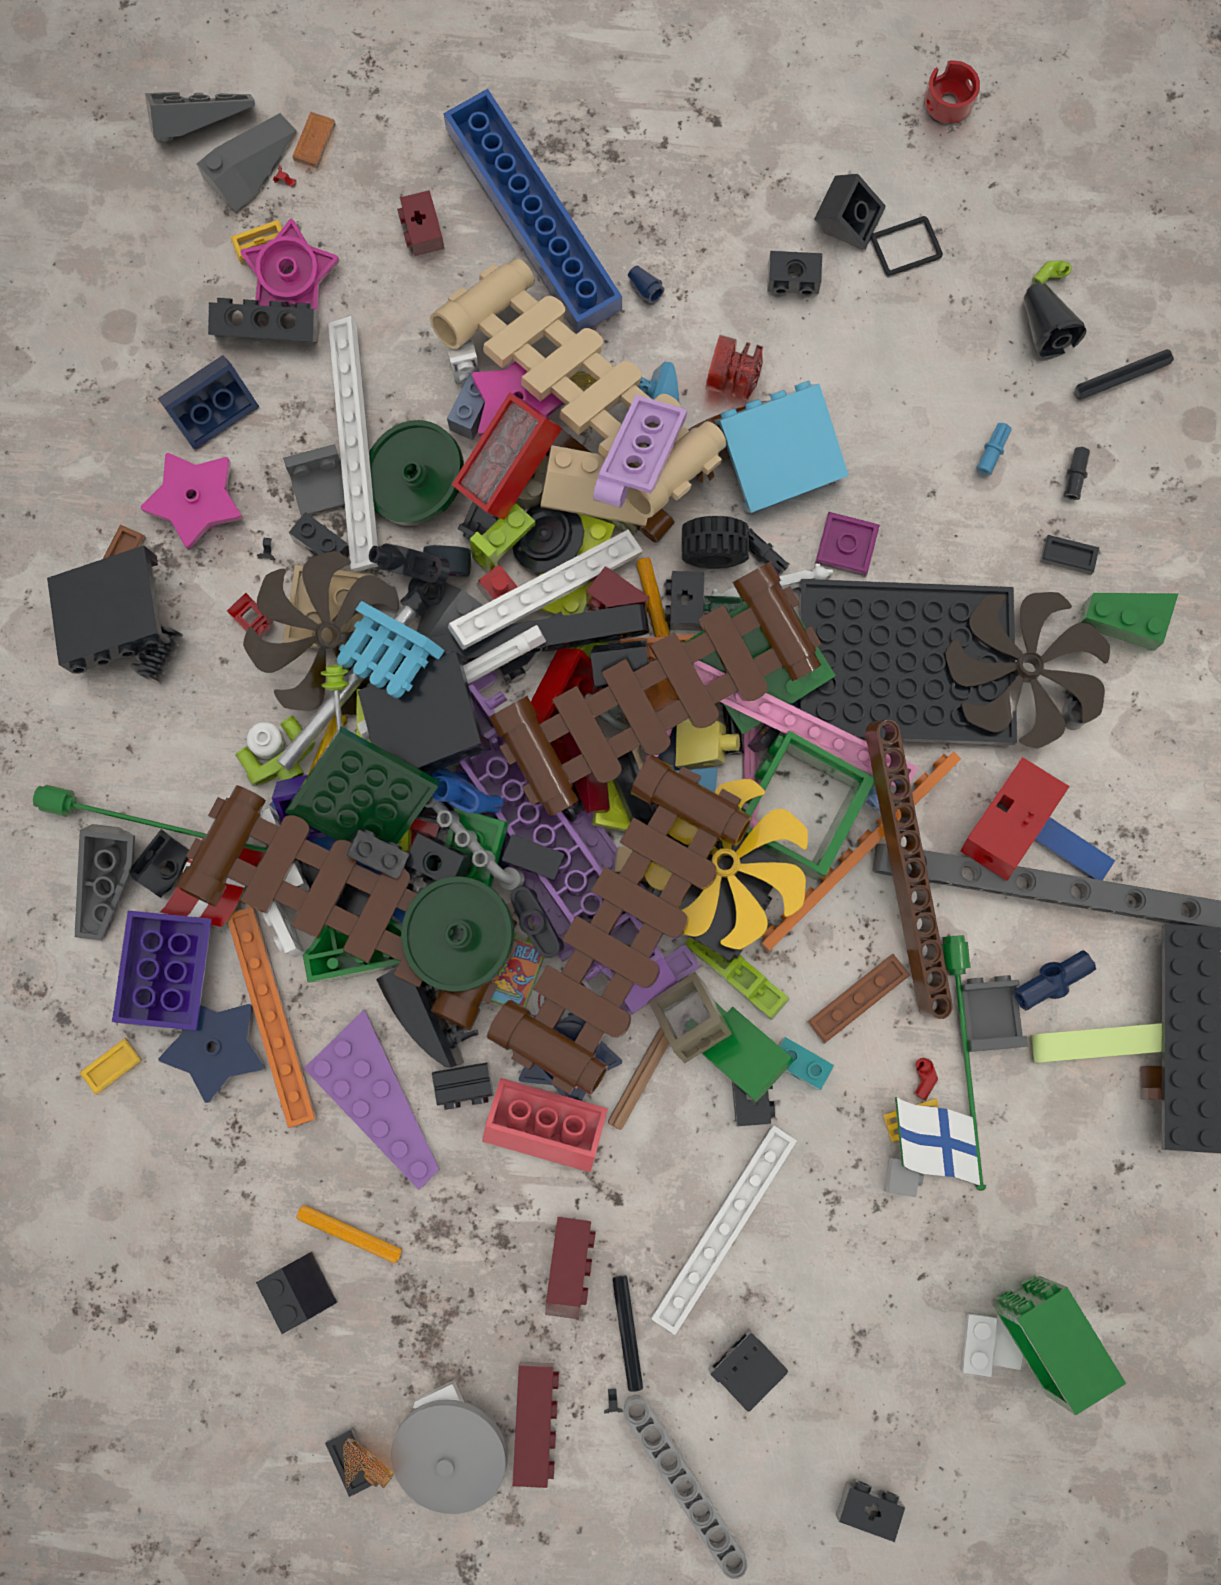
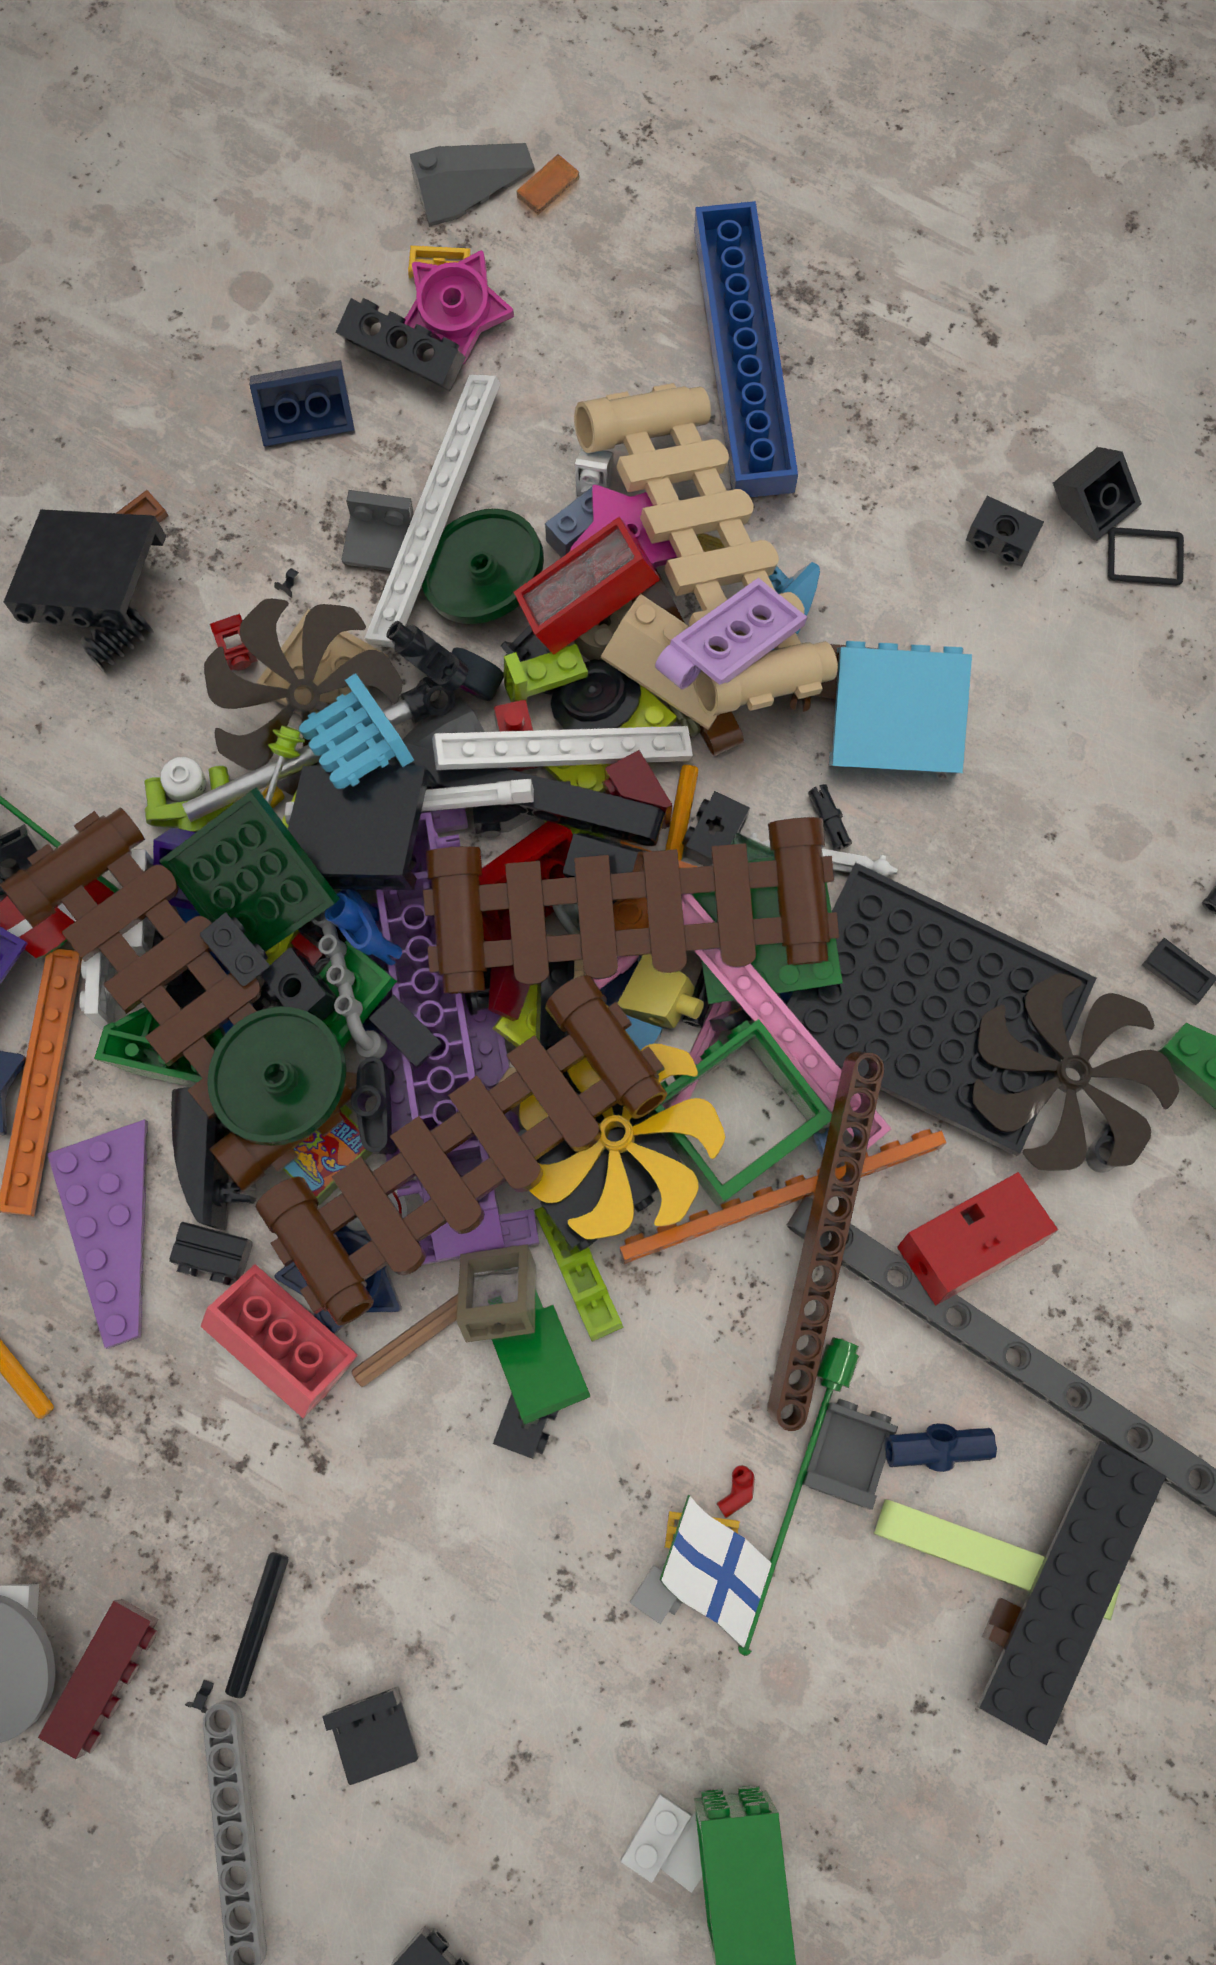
camera: 25 degrees right, 5 degrees down
dark pink plate [141,453,243,550] -> none
dark grey wedge [145,92,255,141] -> none
red piece [272,165,296,187] -> none
black brick [289,512,350,558] -> none
dark red brick [397,190,445,256] -> none
dark red wedge [545,1217,596,1319] -> none
dark blue cone [628,265,665,303] -> none
white plate [651,1125,797,1335] -> none
black tyre [682,516,749,569] -> none
clear red wheel [705,334,764,401] -> none
teal brick [778,1037,834,1090] -> none
dark orange tile [807,954,910,1044] -> none
magenta tile [815,512,880,577] -> none
dark azure axle [976,423,1012,475] -> none
blue tile [1034,817,1116,880] -> none

